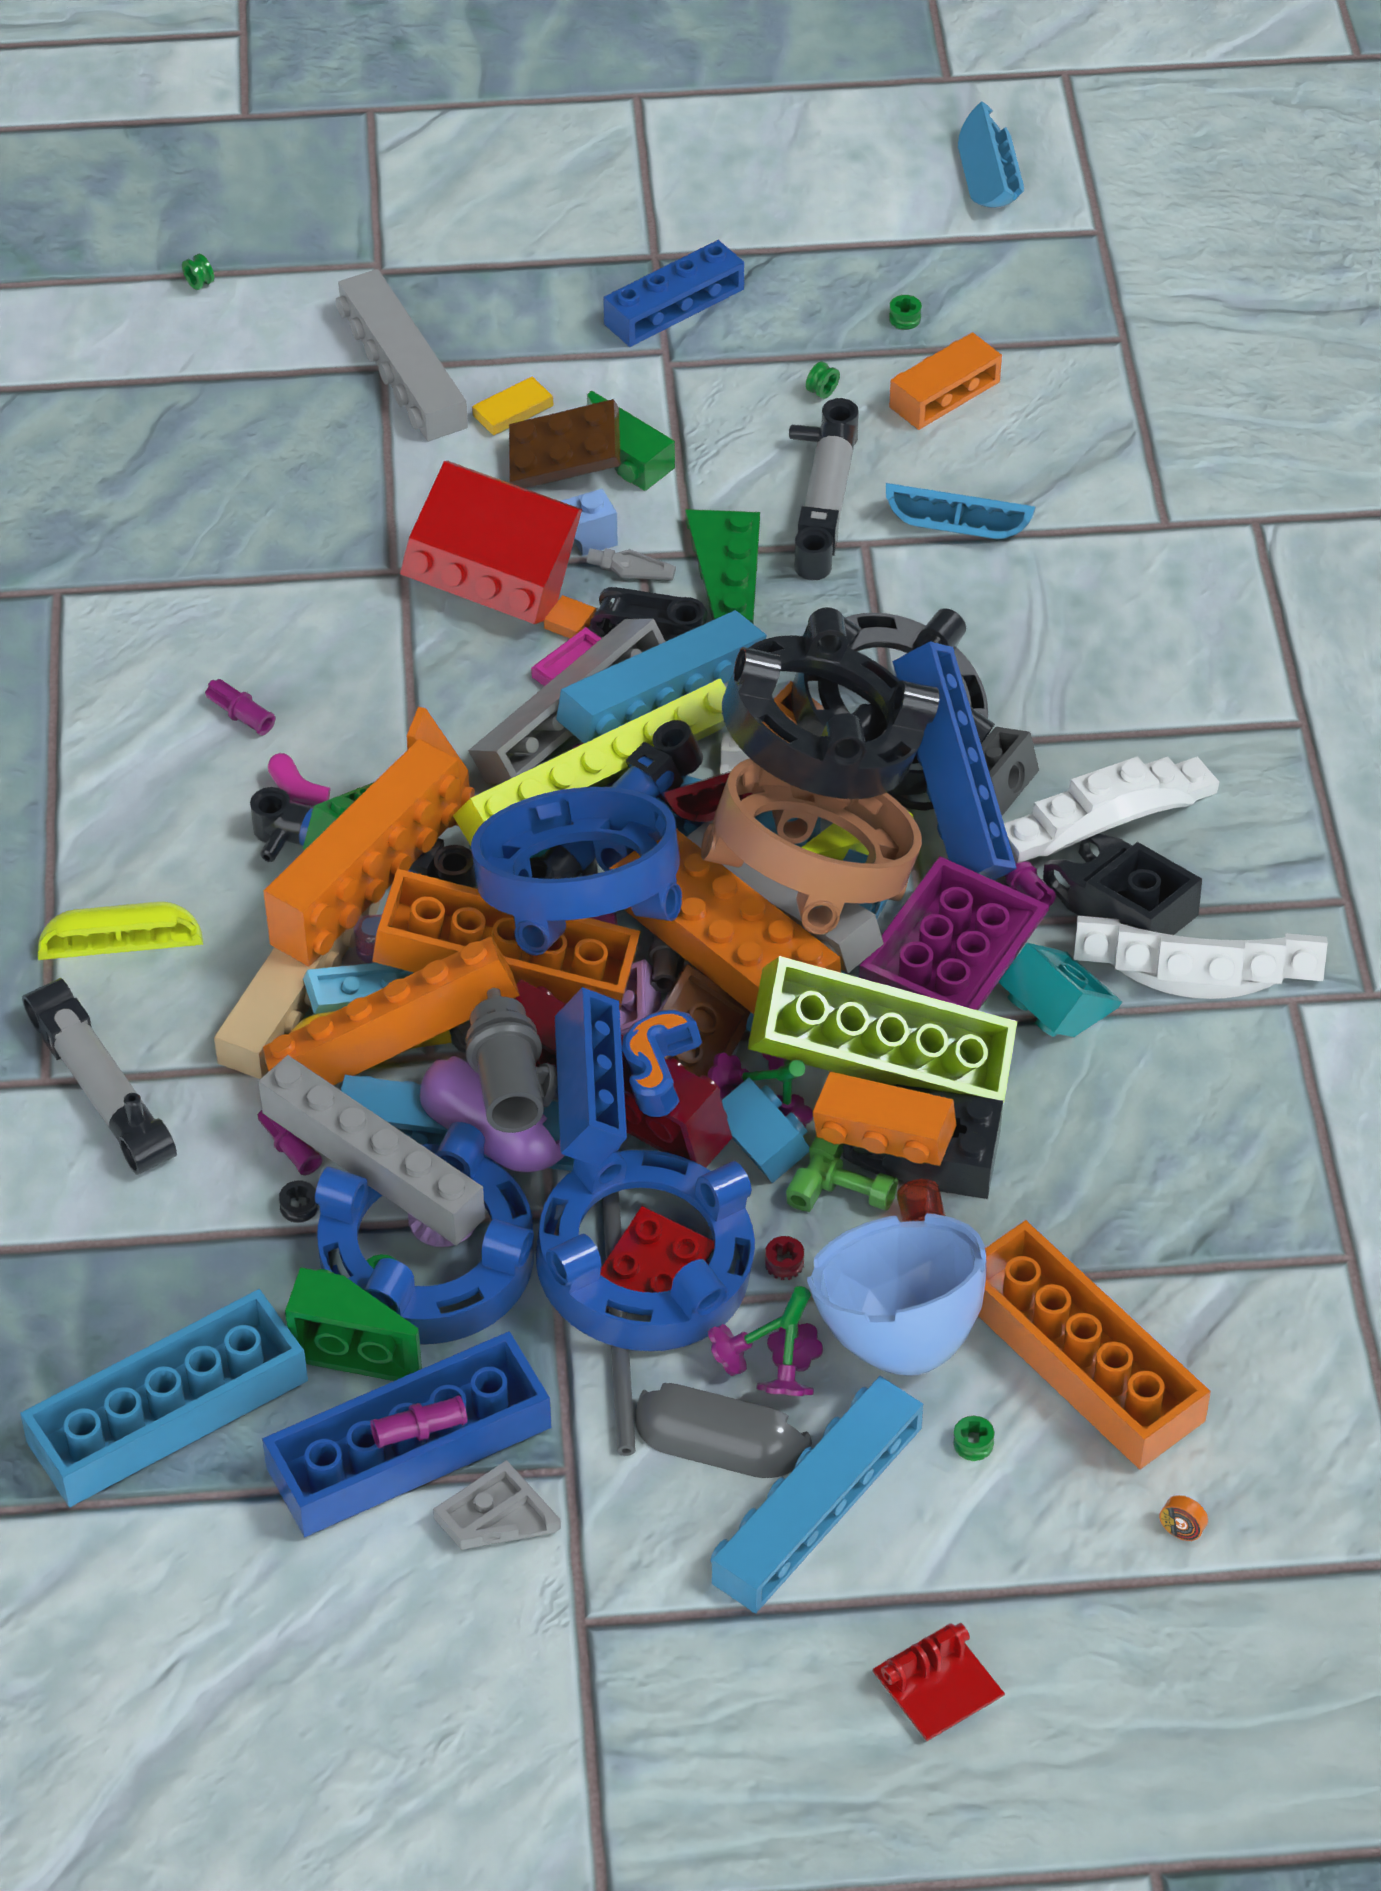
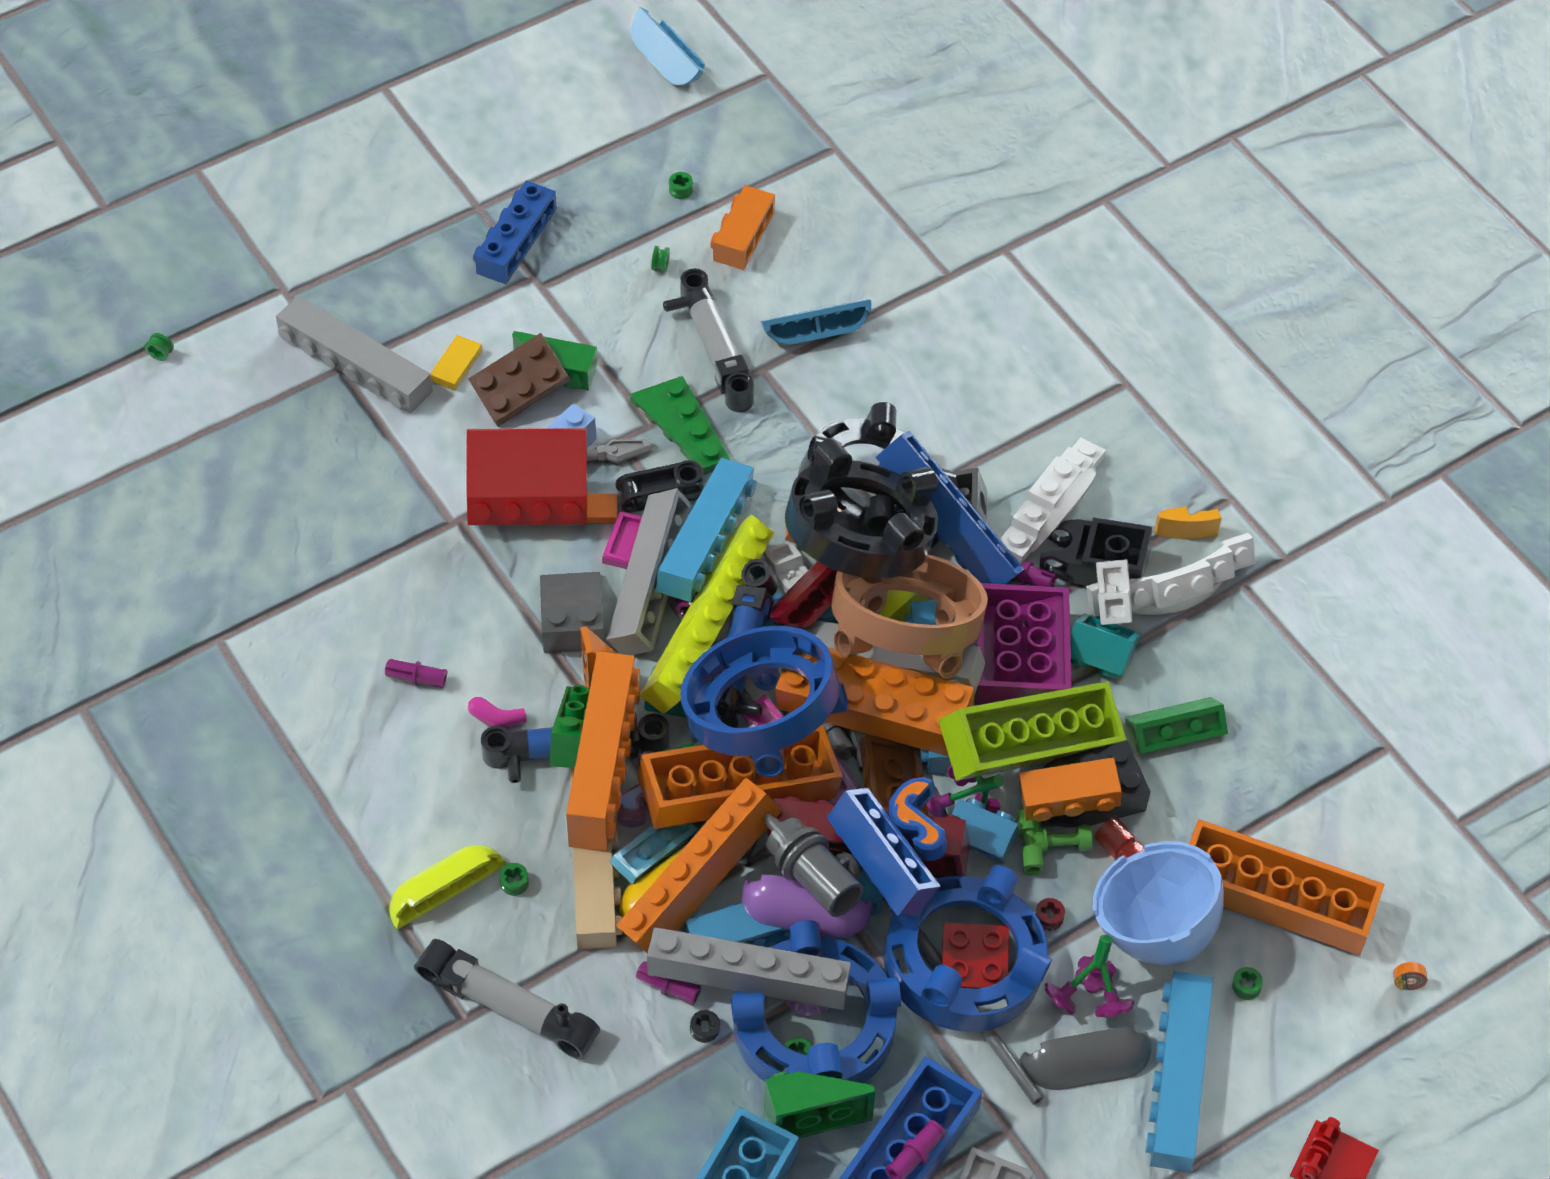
camera: 30 degrees left, 5 degrees up
none -> green bush [499,863,529,896]
none -> dark grey slope [540,572,604,653]
none -> white slope [1096,560,1132,625]
none -> green panel [1125,697,1228,754]
none -> light orange slope [1154,506,1222,539]

